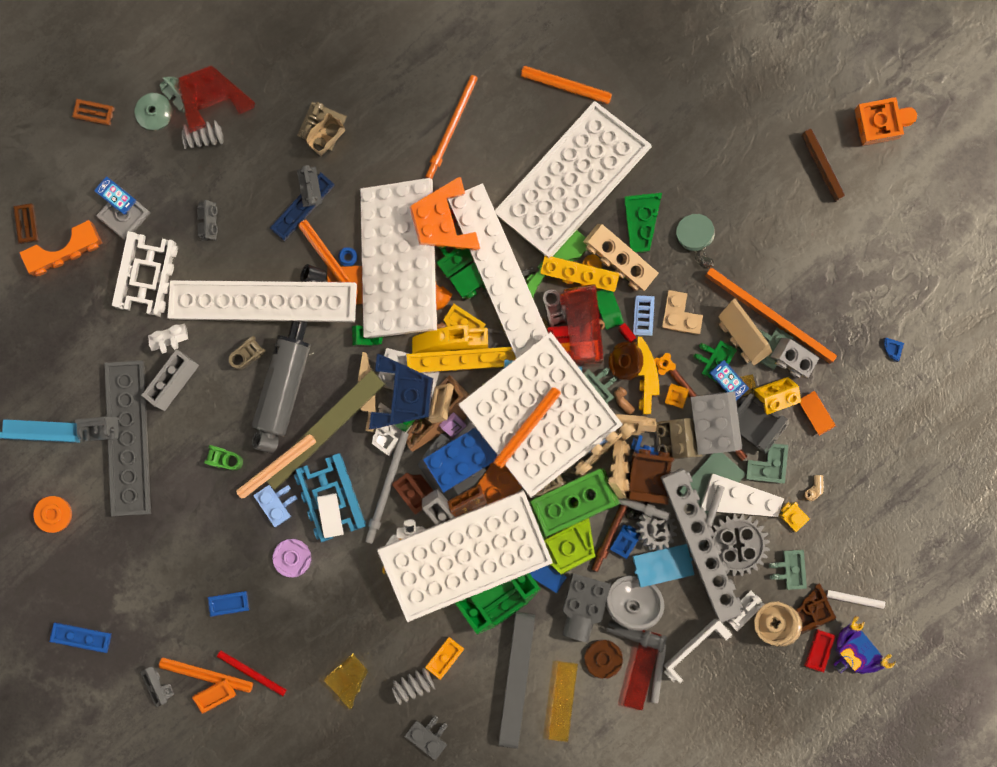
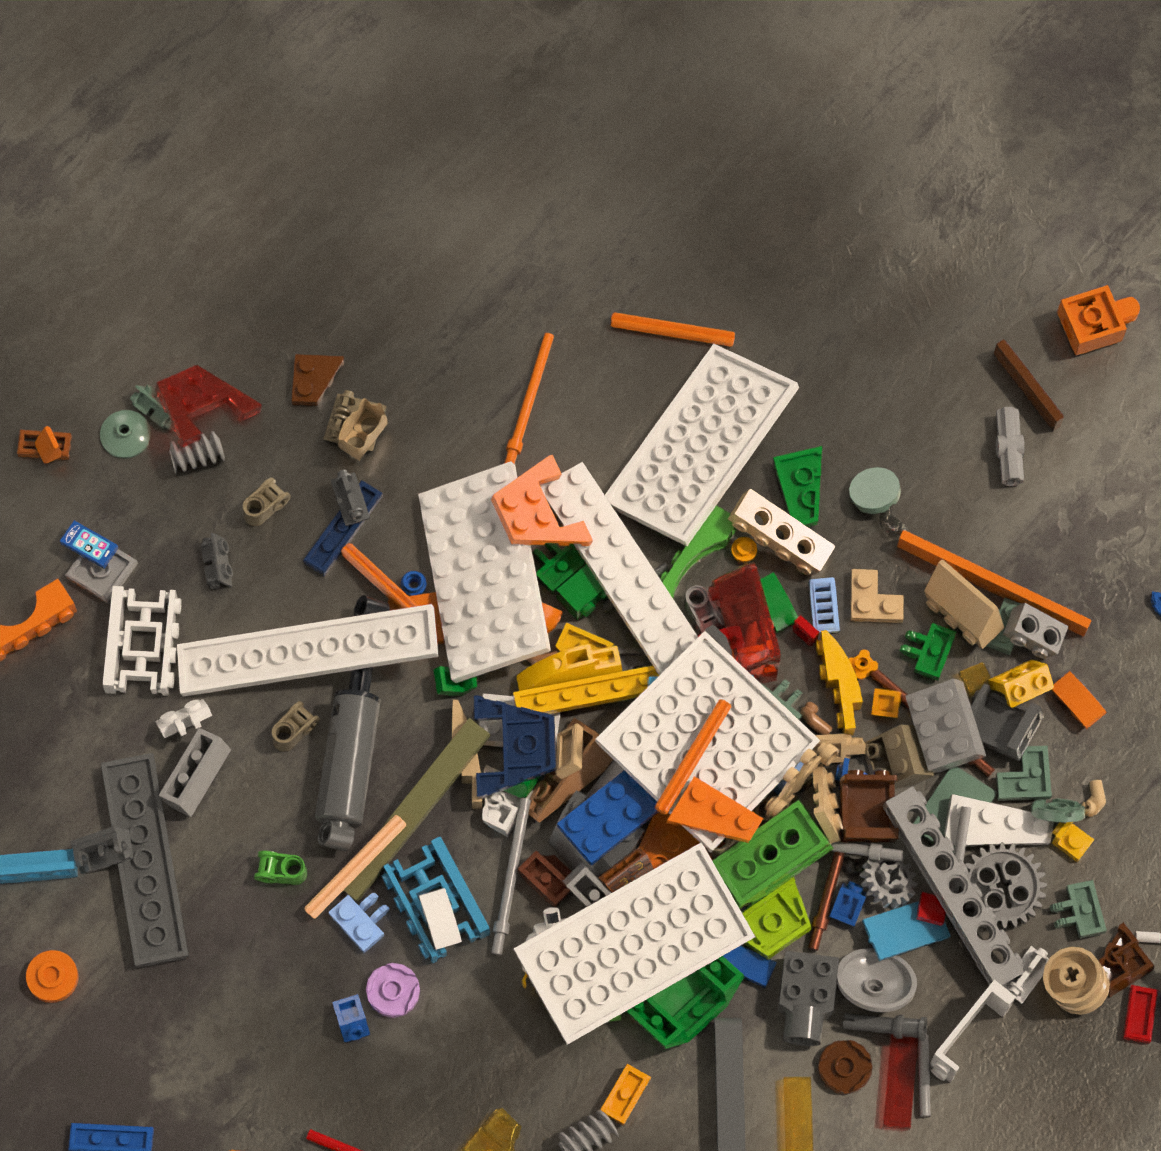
camera: 10 degrees left, 15 degrees down
blue tile [208,591,250,617] -> none
lavender tile [440,412,467,438] -> none
yellow bracket [541,255,619,292] -> none
reddish brown tile [609,342,644,380] -> none
tile [709,360,749,401] -> none
none -> orange slope [35,426,62,464]
none -> dark tan piece [243,478,291,527]
none -> reddish brown wing [292,354,344,406]
none -> blue bracket [332,994,370,1042]
none -> orange wing [666,776,763,843]
none -> dark grey tile [705,625,733,656]
none -> red tile [916,892,946,926]
none -> light grey piece [996,407,1024,486]
none -> sand green tile [1031,798,1085,822]

